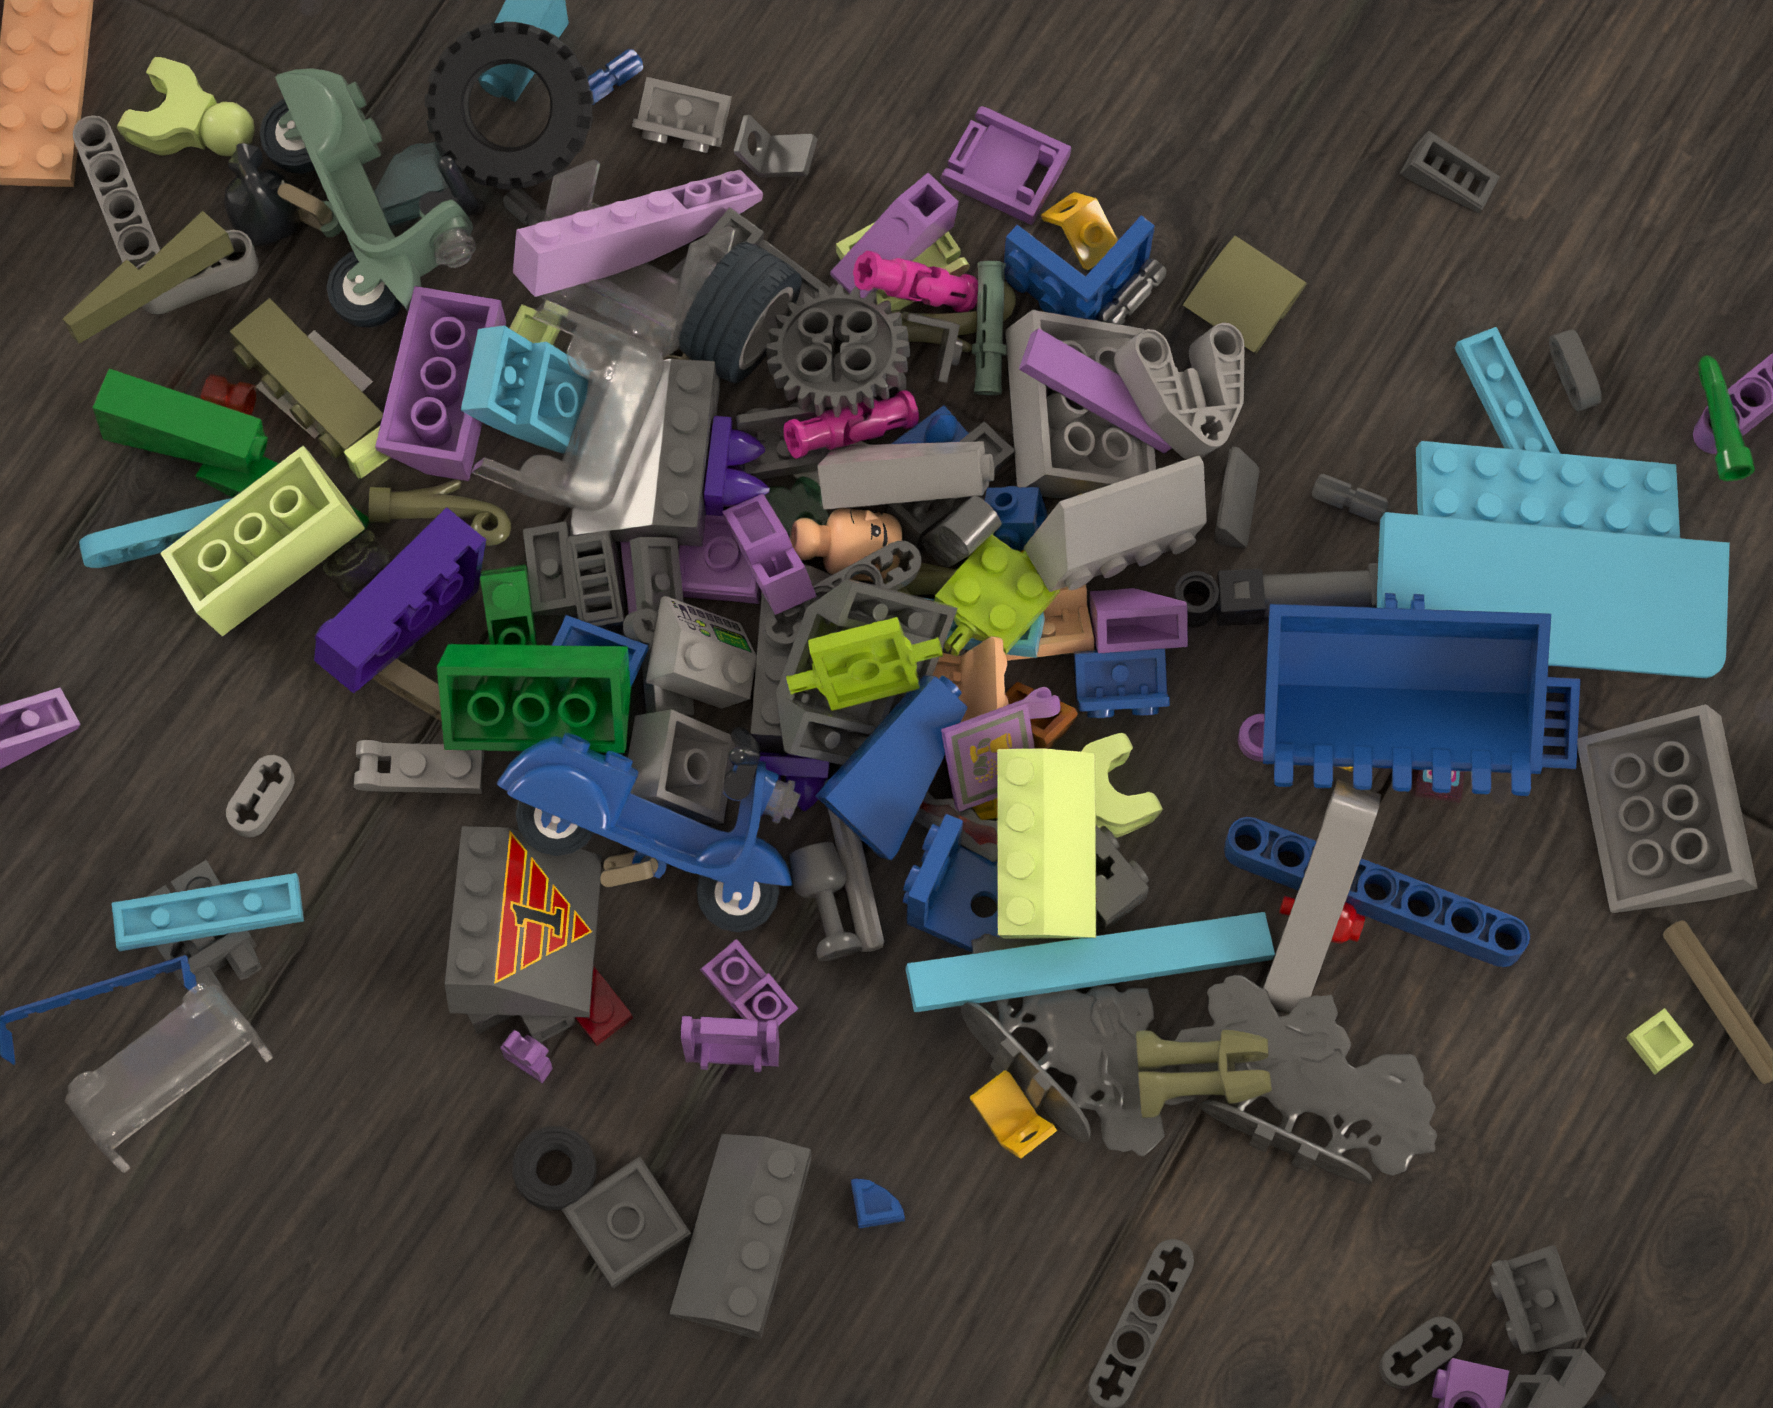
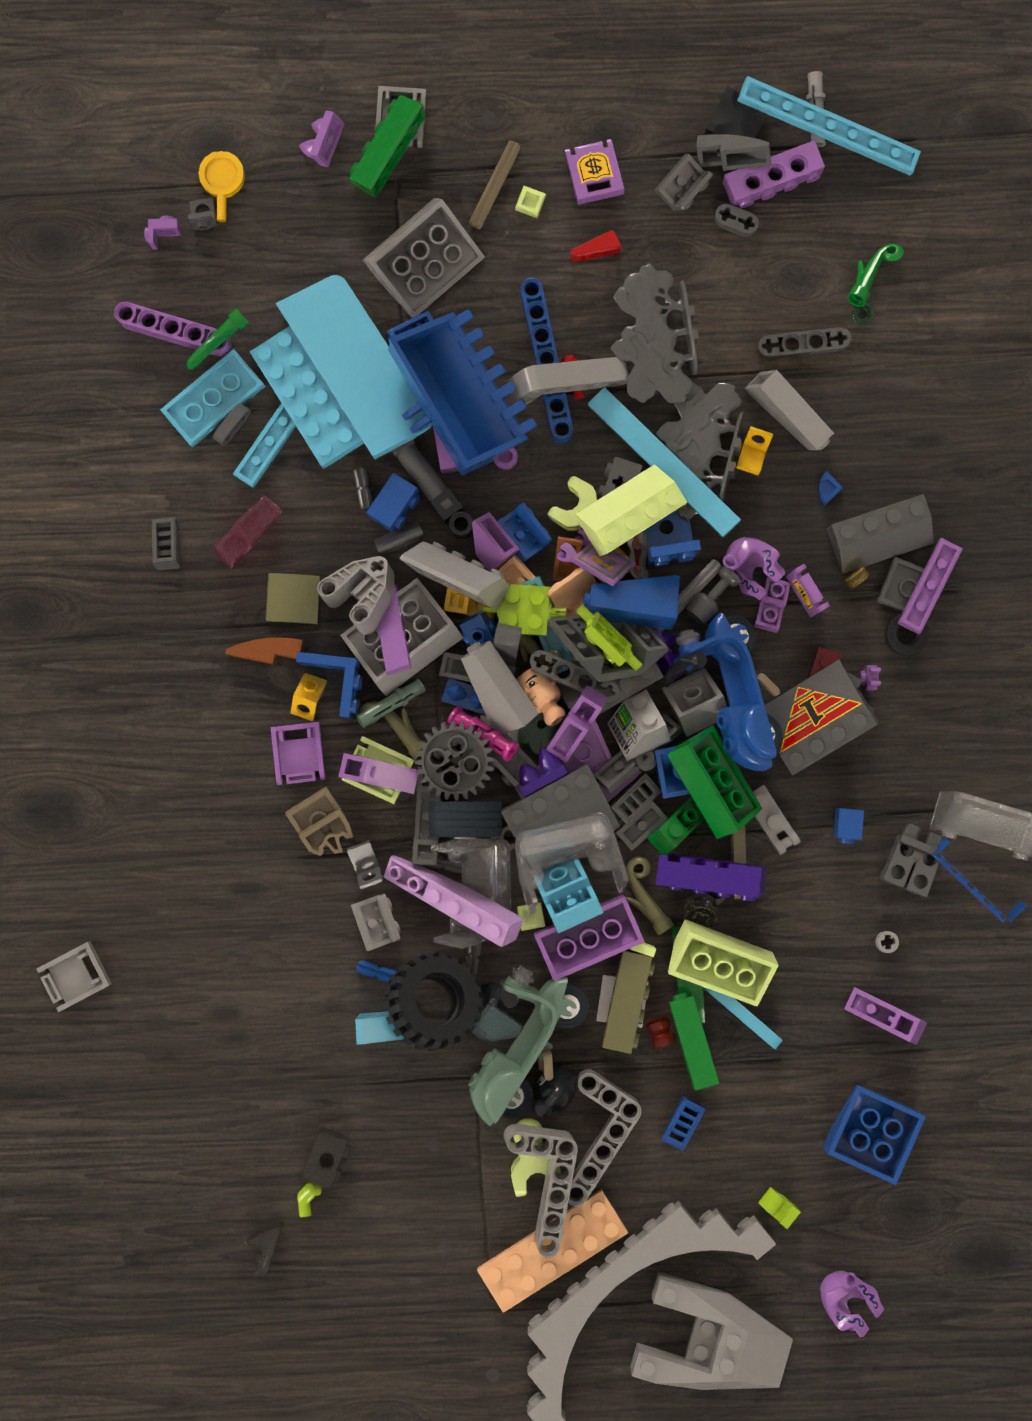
camera: 120 degrees left, 15 degrees up
olive slope [63,211,234,344] -> none
medium azure tile [112,873,304,951] -> none
light grey beam [226,755,295,838] -> none
dark pink piece [853,251,978,313] -> none
dark grey bracket [902,311,963,383] -> none
dark grey axle [1098,258,1167,325] -> none
olive piece [1136,1030,1272,1118] -> none
none -> medium azure tile [160,349,265,447]
none -> clear pink slope [213,495,283,568]
none -> dark orange slope [225,638,306,665]
none -> dark tan plate [285,786,353,856]
none -> blue brick [366,473,420,533]
none -> light grey beam [504,1124,578,1258]
none -> medium lavender container [565,139,624,205]
none -> red slope [570,230,621,262]
none -> blue slope [661,1095,706,1151]
none -> medium lavender piece [723,537,785,600]
none -> light grey slope [744,370,834,450]
none -> blue brick [833,808,864,844]
none -> clear yellow tile [845,567,869,589]
none -> light grey bush [875,931,899,953]
none -> medium lavender tile [897,538,963,634]

